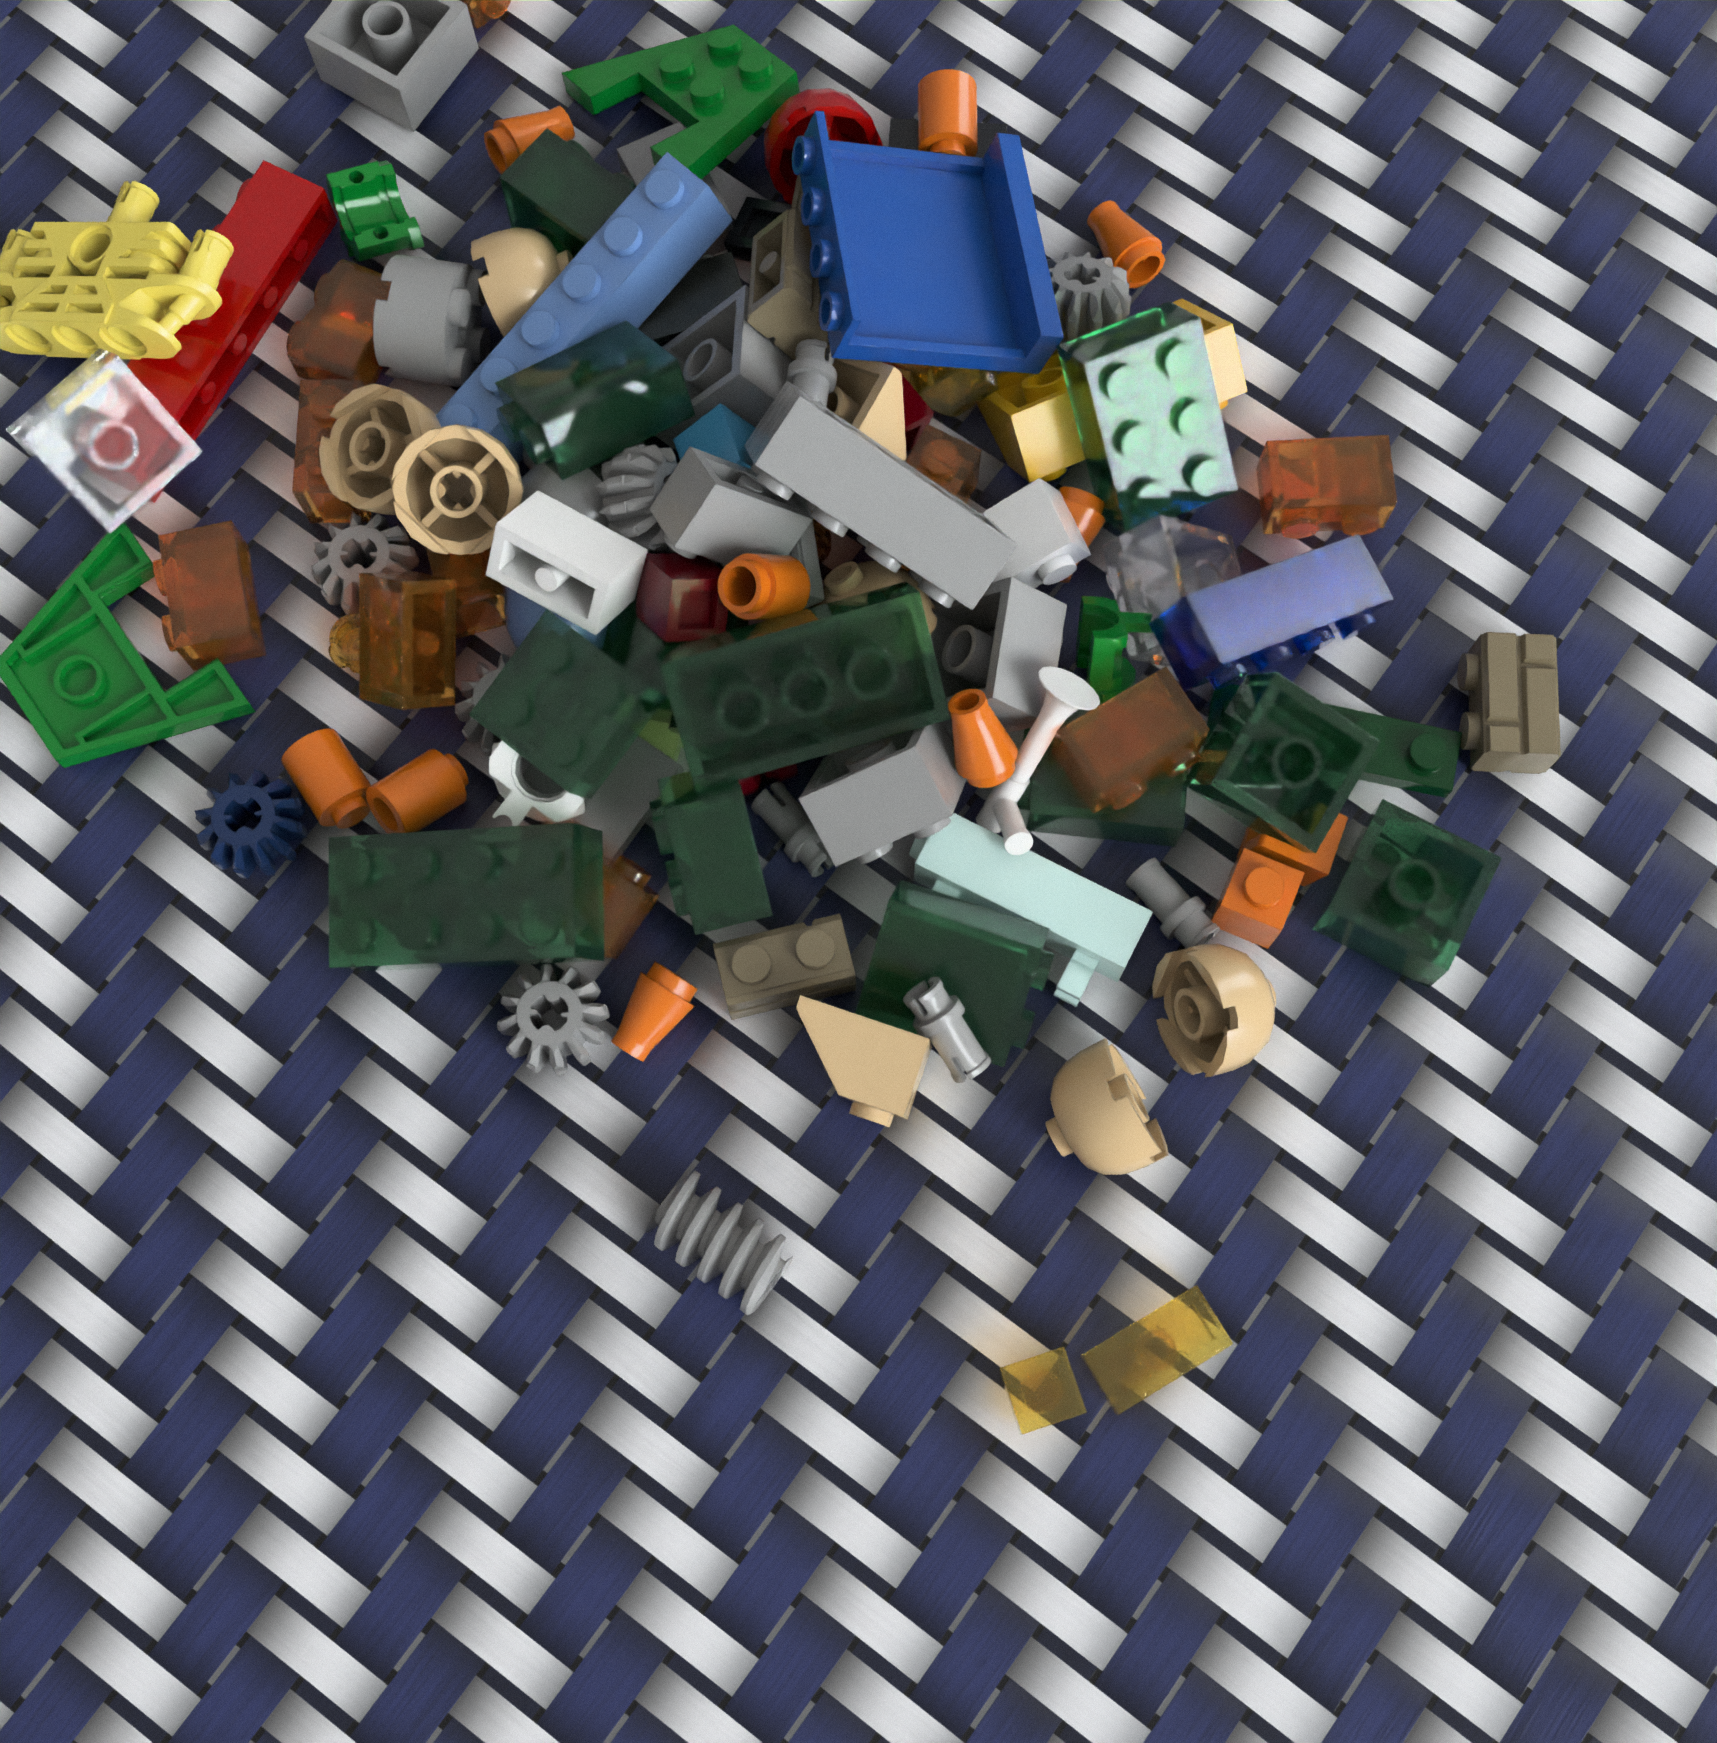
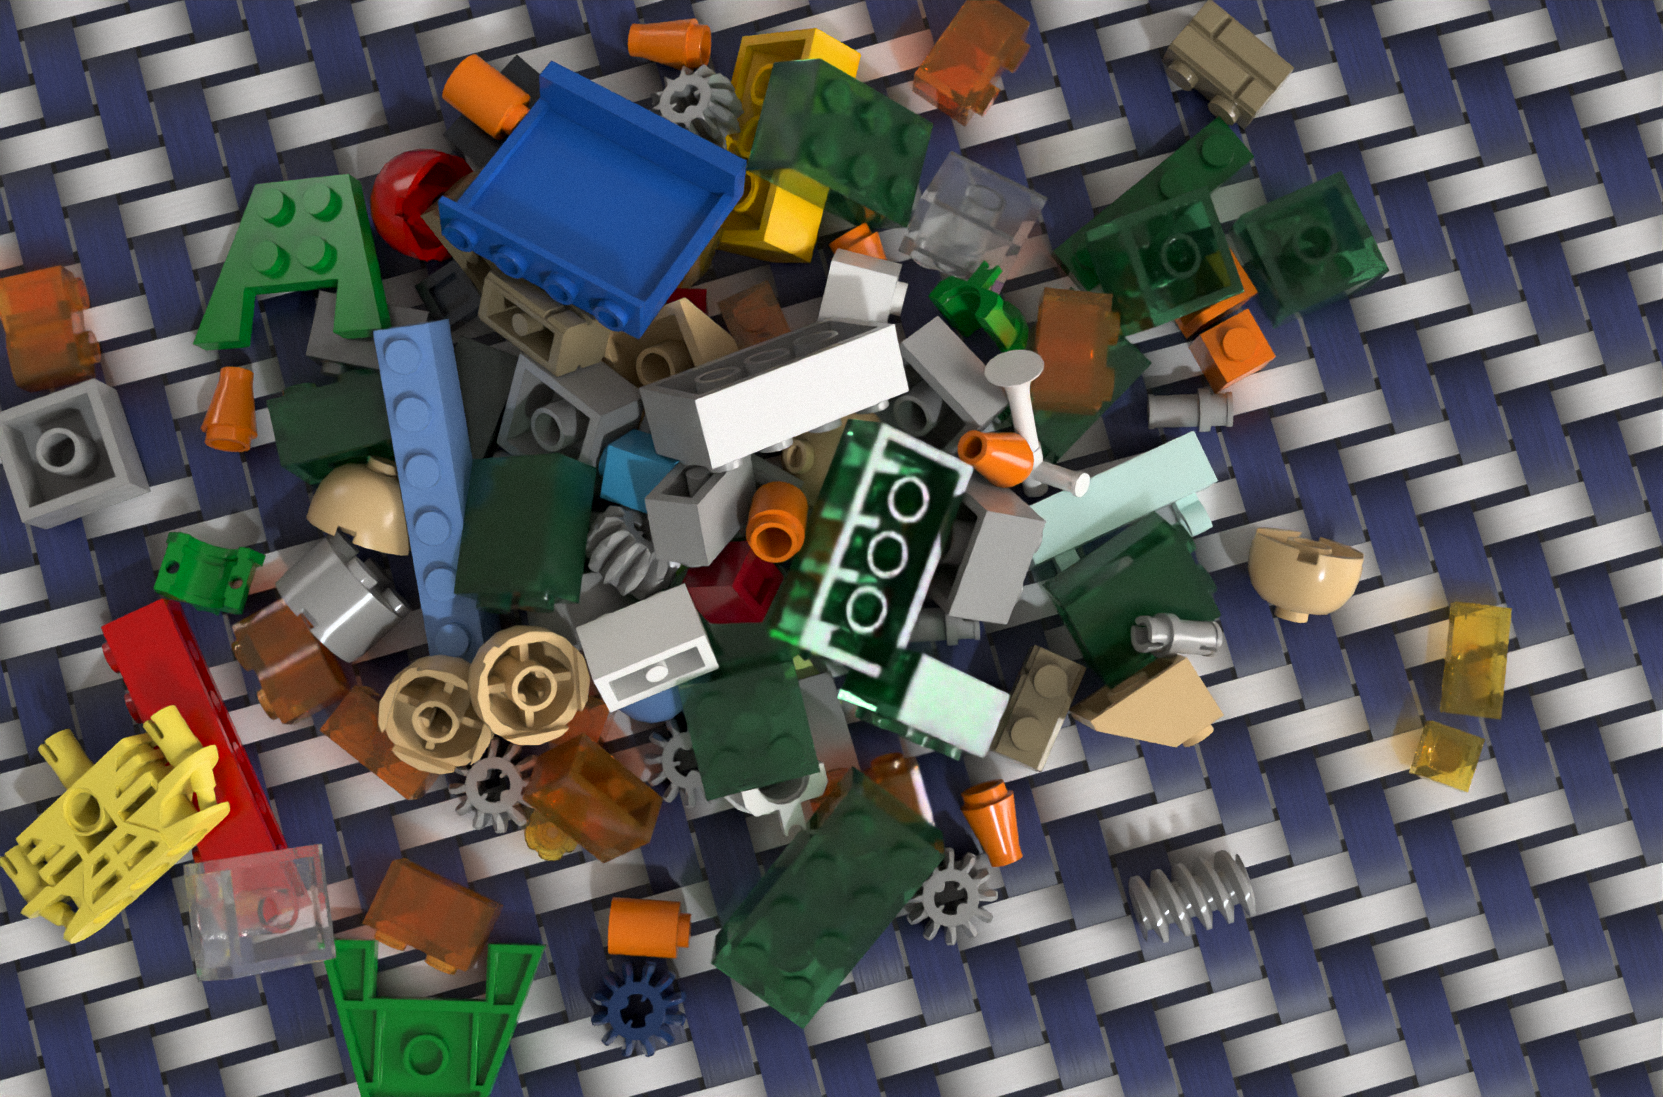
camera: 55 degrees left, 10 degrees up
orange brick [366,749,469,842] -> none
light grey pin [786,339,838,407] -> none
clear blue brick [1149,534,1394,692] -> none
tan cylinder [1152,944,1276,1077] -> none

